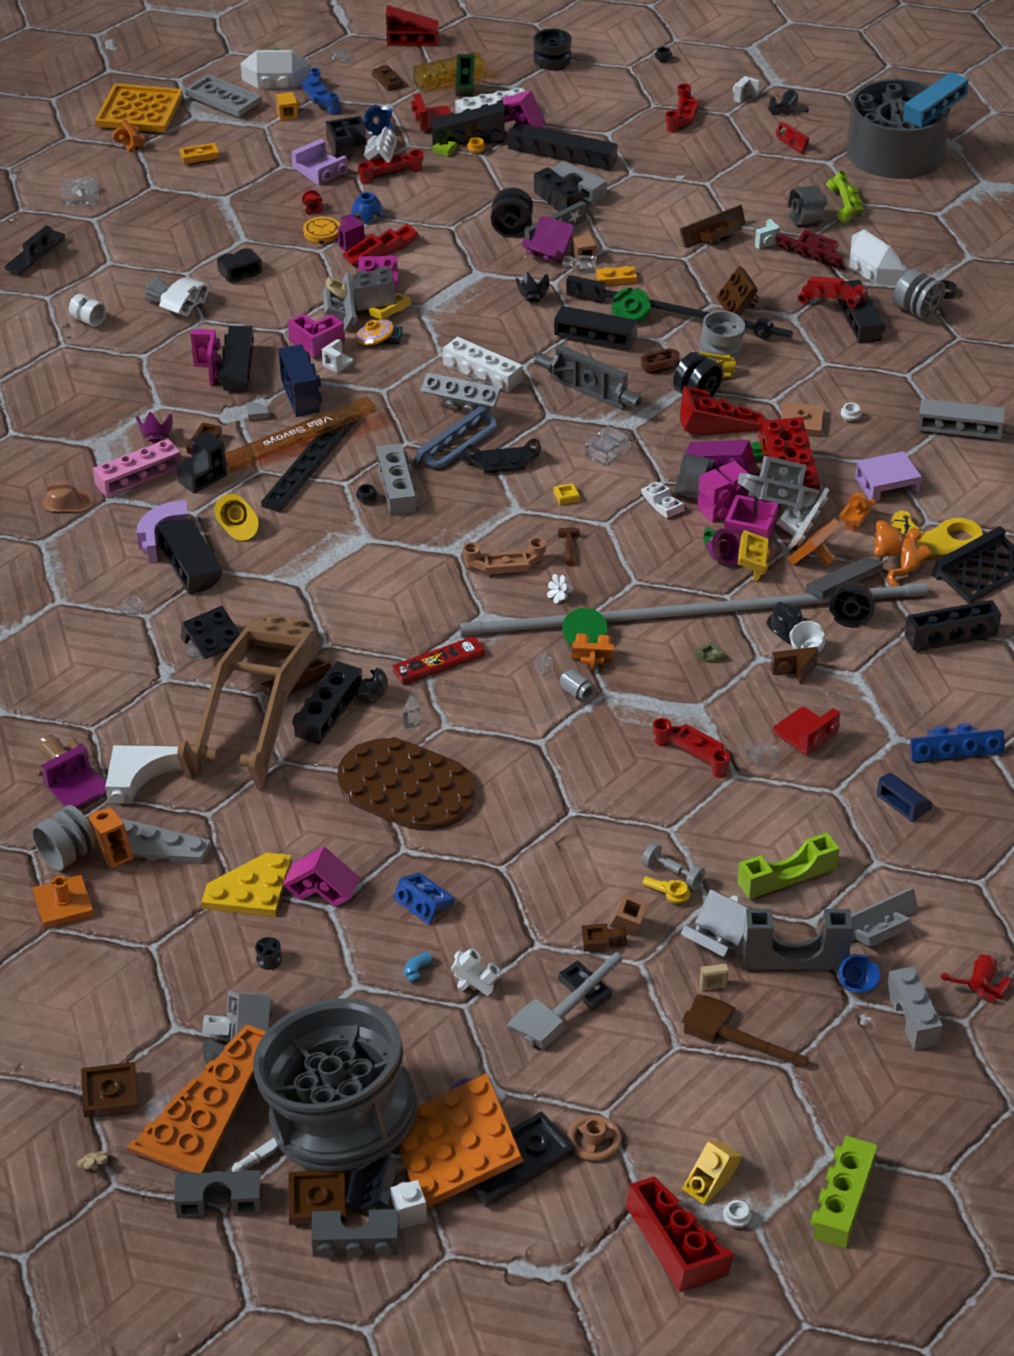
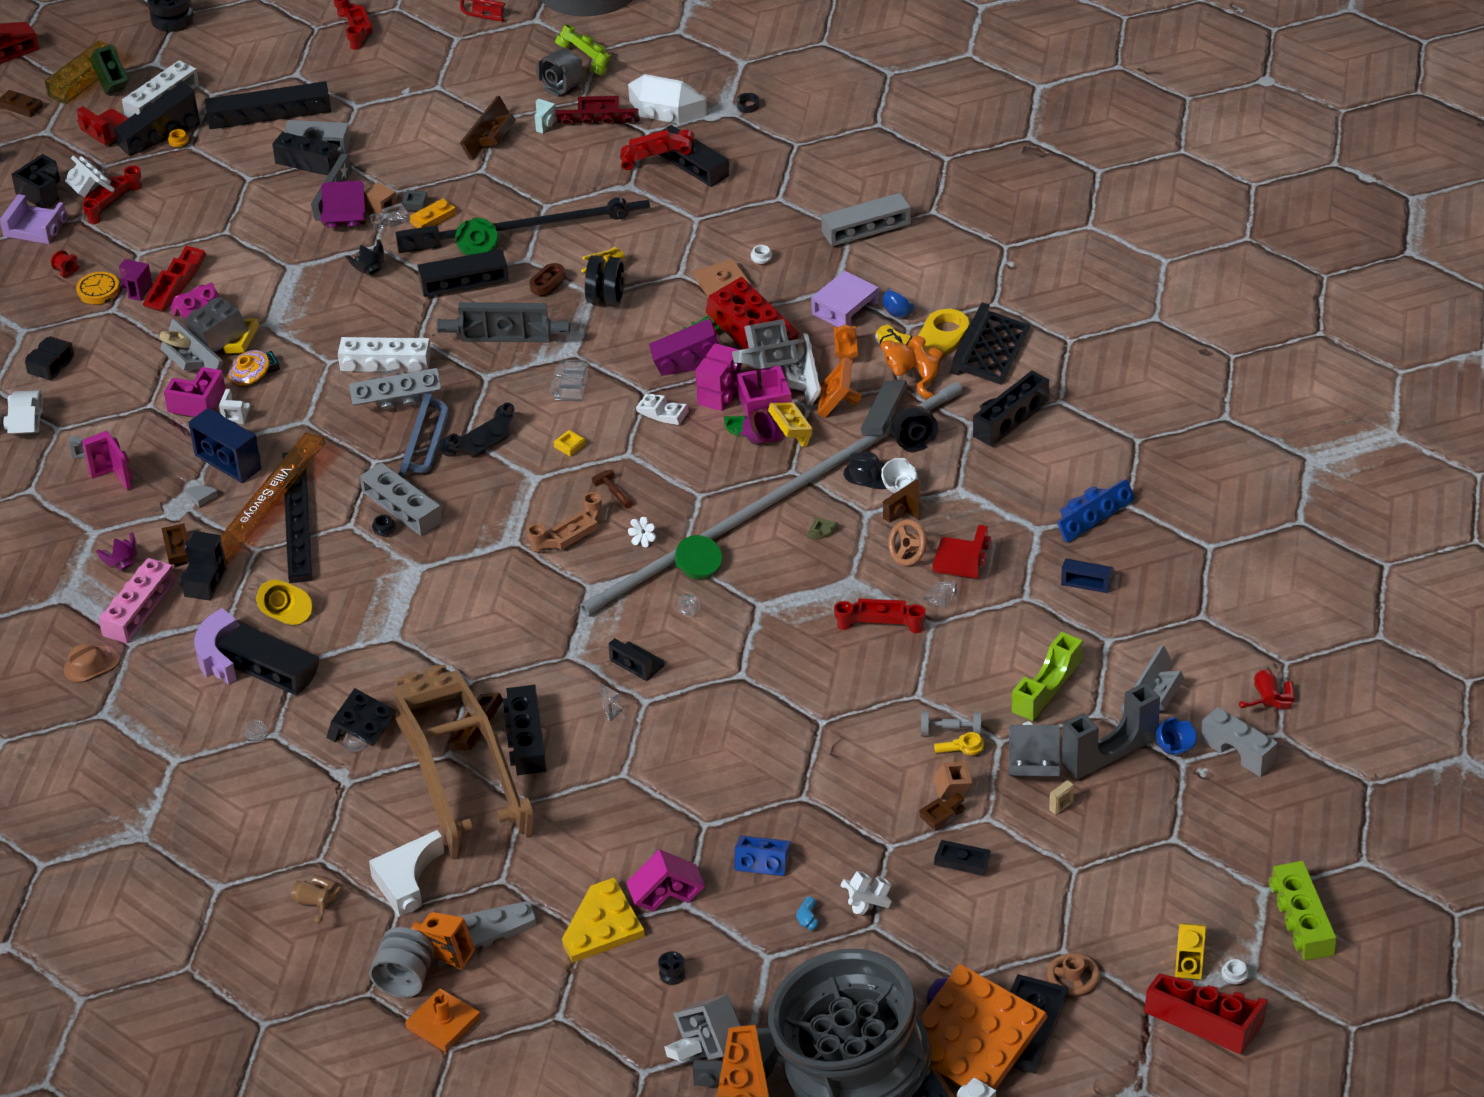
camera: 30 degrees left, 0 degrees up
magenta bracket [41,744,106,809] -> none
black brick [219,326,254,391] -> none
reddish brown plate [337,737,475,831] -> none
blue piece [351,192,384,225] -> none
black hair [356,667,388,702] -> none
blue piece [363,104,394,136] -> none
red tile [393,636,485,685] -> none
lime tile [432,142,457,157] -> none
black wheel [490,188,533,237] -> none
dark pink brick [501,90,546,128] -> none
light grey piece [506,952,623,1050] -> none
light grey brick [560,669,594,701] -> none
orange hips [571,634,614,671] -> none
flat silver brick [674,453,714,500] -> none
red wedge [679,386,766,435] -> none
reddish brown piece [682,994,810,1068] -> none
light grey wheel [699,310,745,362] -> none
reddish brown plate [716,266,759,316] -> none
light grey wheel [893,268,945,320] -> none
none -> dark grey plate [402,190,428,211]
none -> black panel [608,638,664,681]
none -> blue hair [883,288,916,318]
none -> nougat piece [888,519,927,566]

